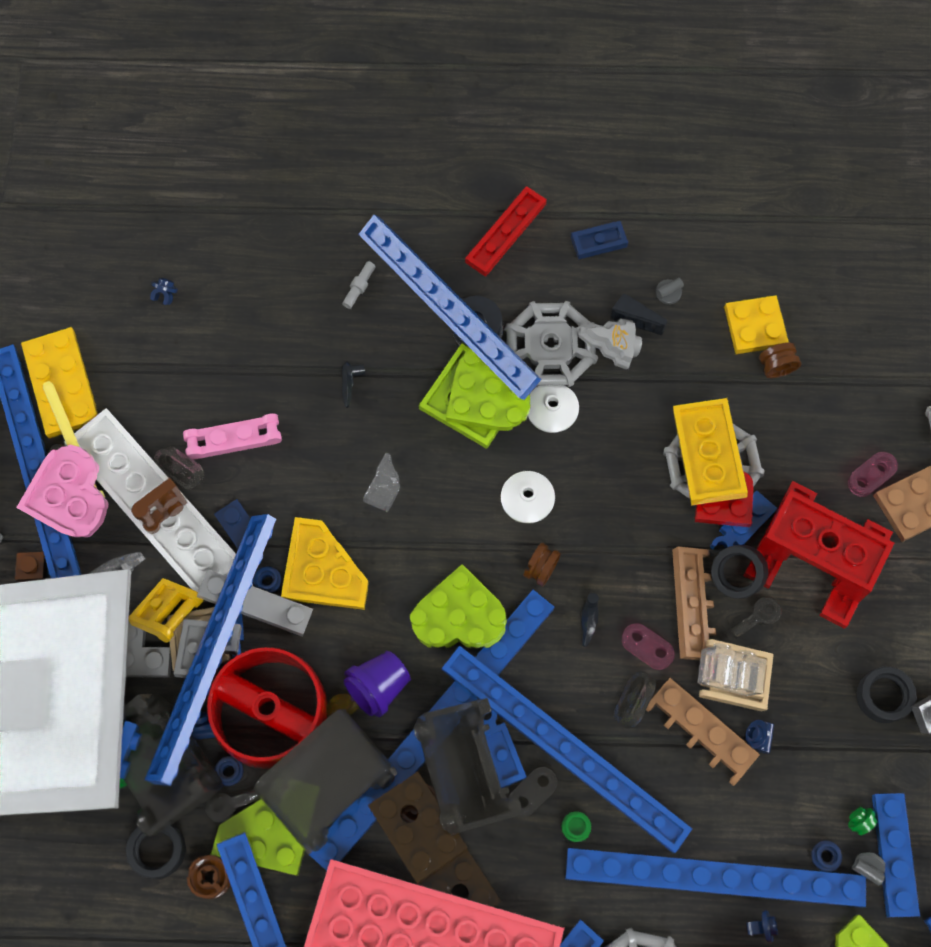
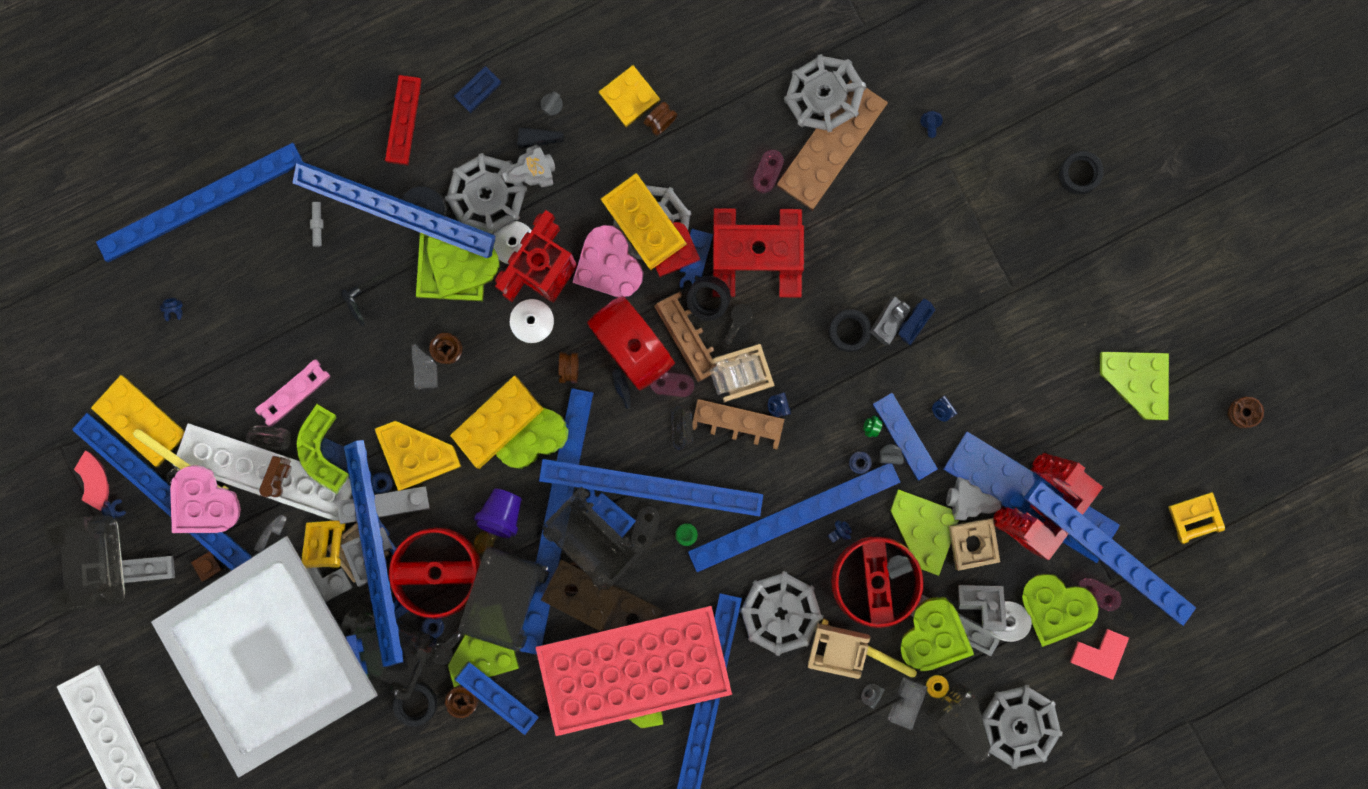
camera: 25 degrees left, 15 degrees up
none -> blue plate [96,143,303,262]
none -> lime plate [297,404,349,494]
none -> reddish brown wheel [429,333,463,364]
none -> yellow plate [450,376,544,469]
none -> red piece [495,210,577,303]
none -> bright pink plate [572,225,643,297]
none -> red cylinder [587,295,675,391]

